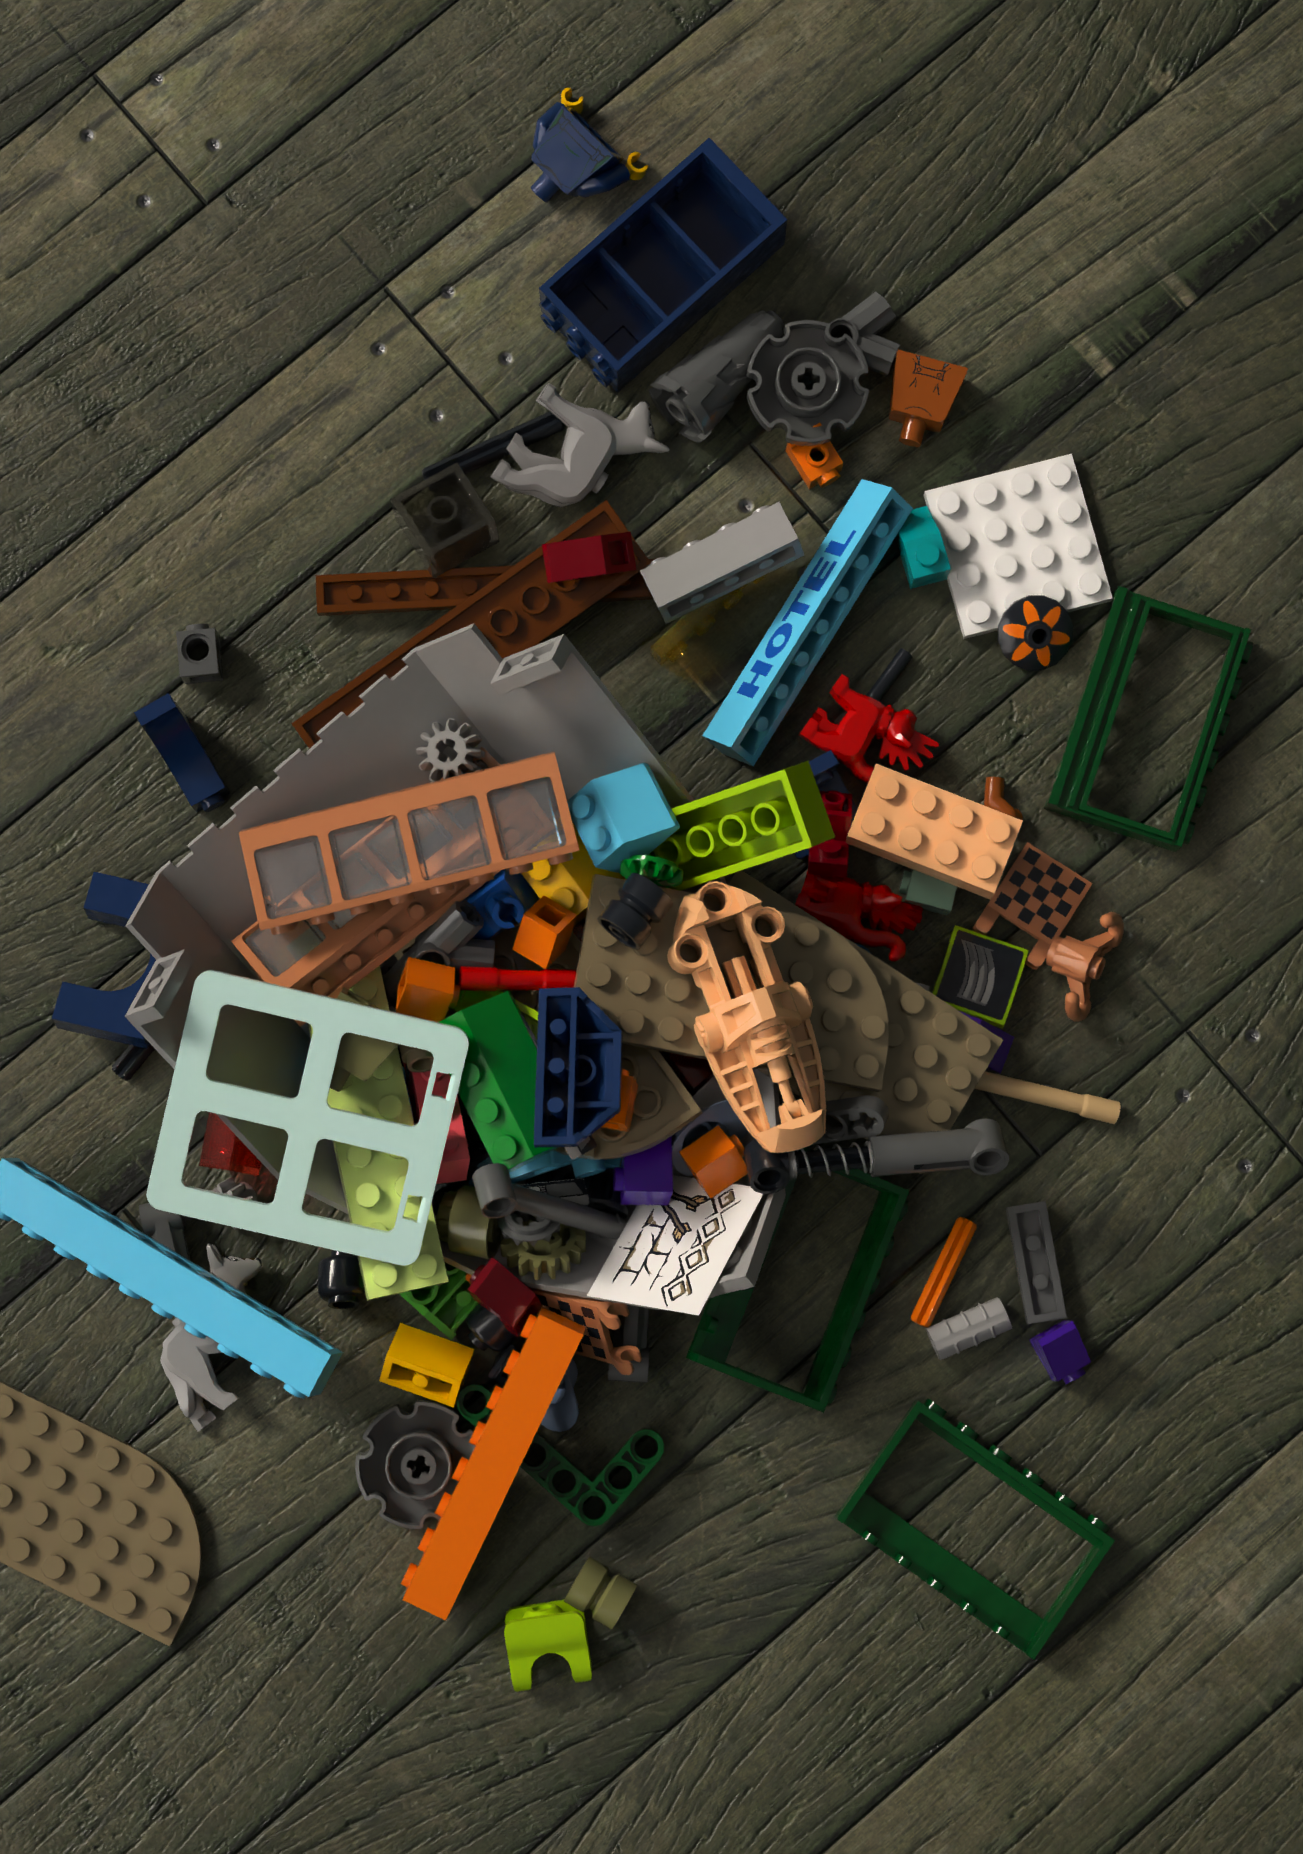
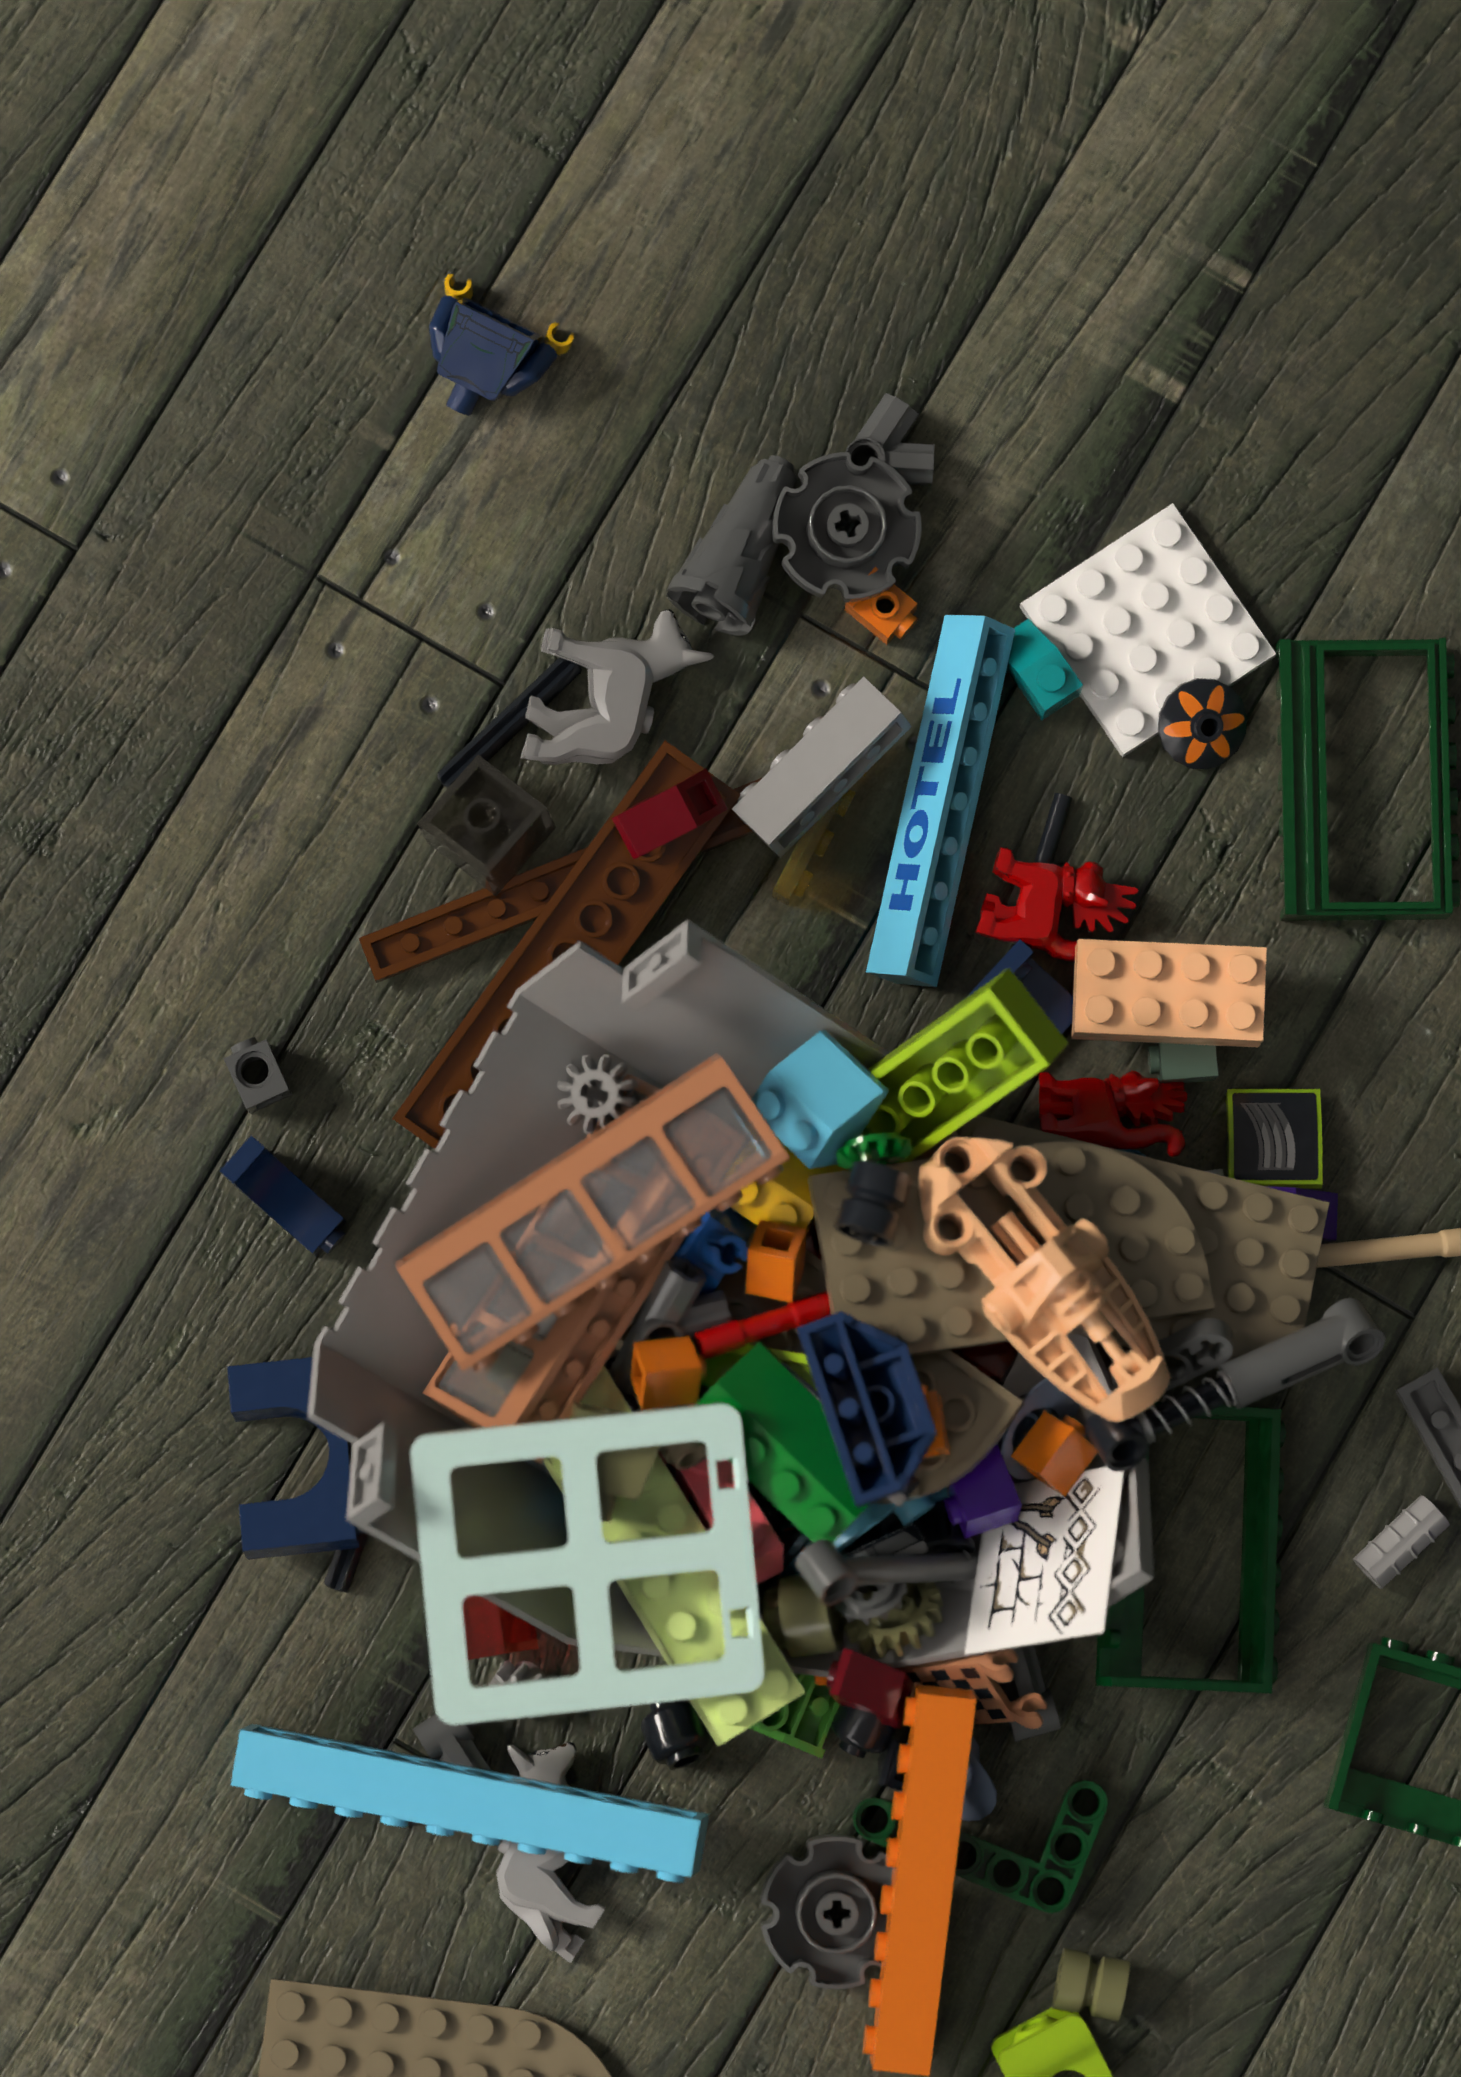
camera: 20 degrees left, 0 degrees up
yellow brick [379,1323,475,1408] -> none
dark blue container [539,138,787,393] -> none
dark red slope [808,790,852,877] -> none
dark orange torso [889,349,968,447] -> none
orange axle [911,1217,977,1327] -> none
nougat flag [972,842,1093,970] -> none
dark orange arm [984,777,1023,820] -> none
nougat piece [1046,912,1124,1022] -> none

